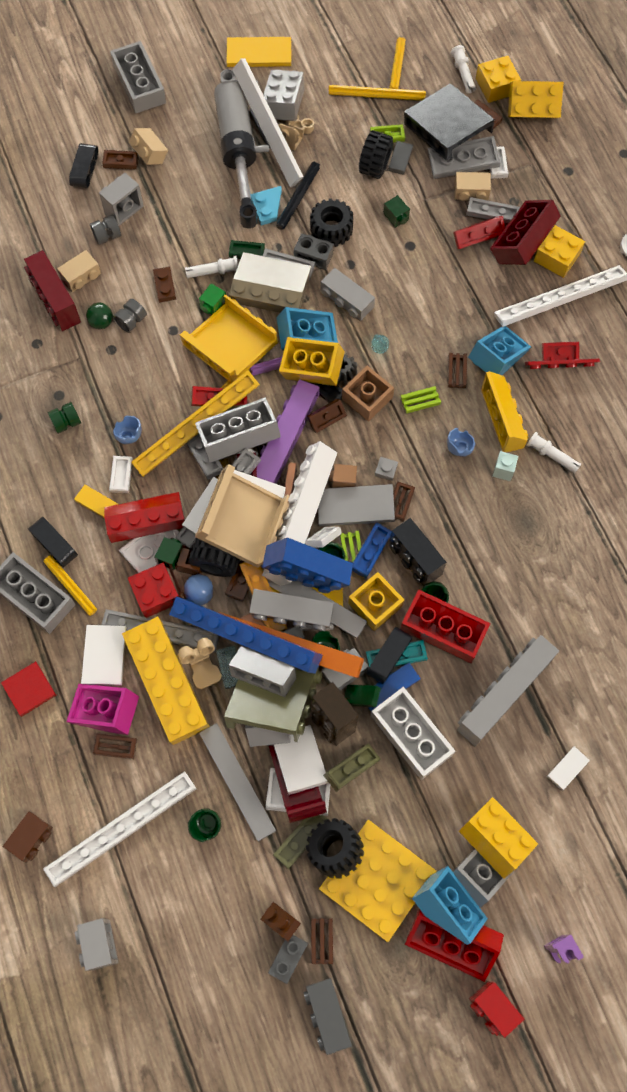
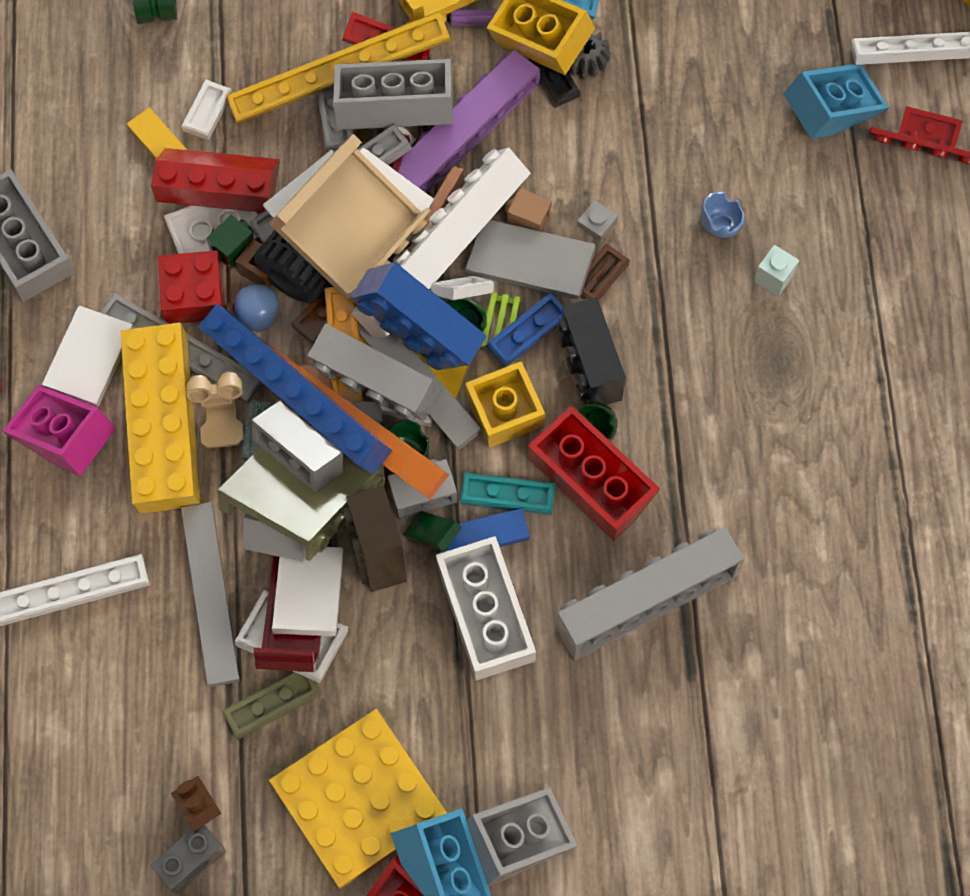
camera: 20 degrees right, 0 degrees up
black beam [28,516,78,568] -> none
yellow axle [43,555,97,616] -> none
reddish brown tile [93,733,137,760] -> none
medium blue hair [113,416,142,444] -> none
dark green hair [188,808,222,842] -> none
black tyre [306,818,364,879] -> none
reddish brown plate [307,398,347,433] -> none
reddish brown tile [311,919,333,964] -> none
olive tile [323,743,381,792] -> none
medium nougat brick [342,366,394,422] -> none
black beam [366,627,413,684] -> none
clear light blue tile [371,334,389,353] -> none
lime tile [401,386,441,414] -> none
reddish brown tile [448,353,467,388] -> none
yellow brick [459,797,538,879] -> none
yellow slope [481,371,529,453] -> none
white pin [526,432,581,474] -> none
white tile [547,746,590,791] -> none

